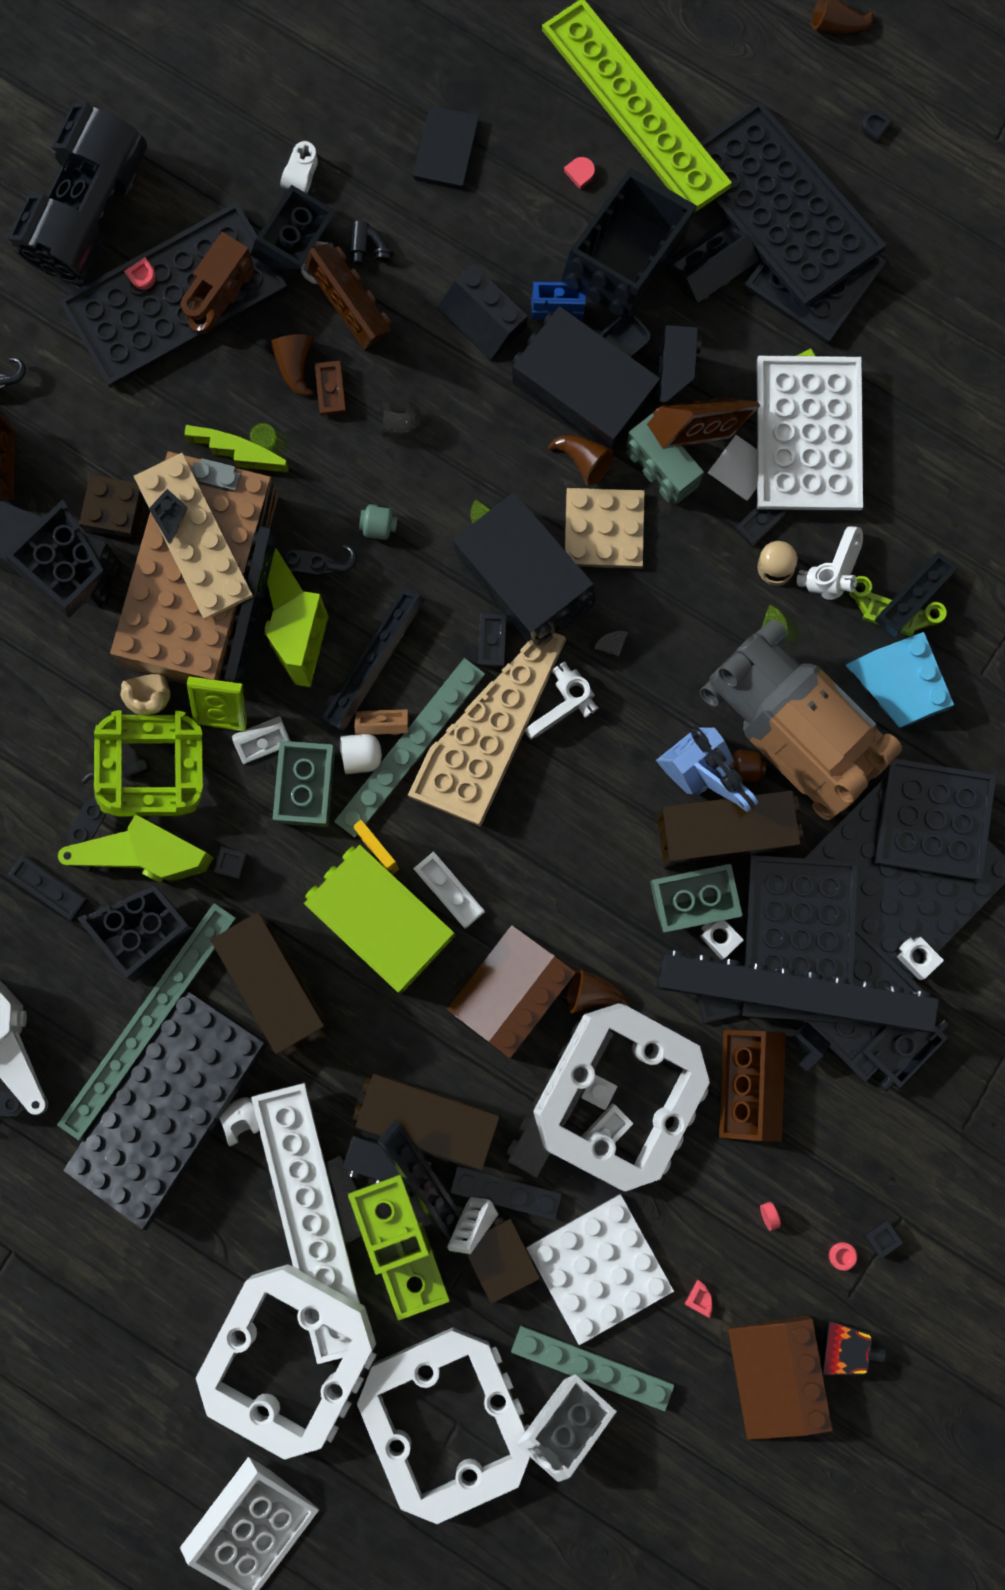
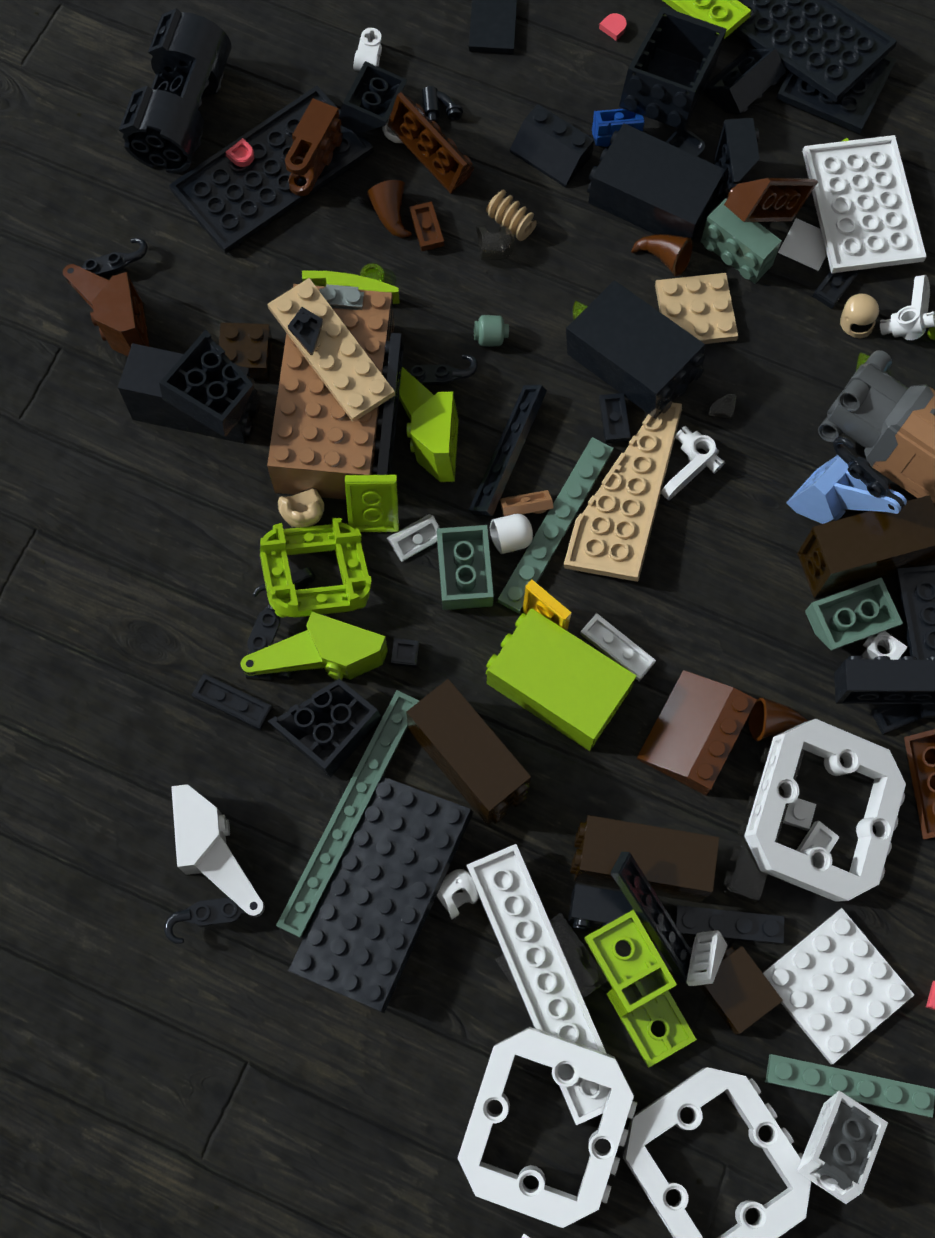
camera: 10 degrees left, 10 degrees down
none -> tan piece [486,190,537,241]

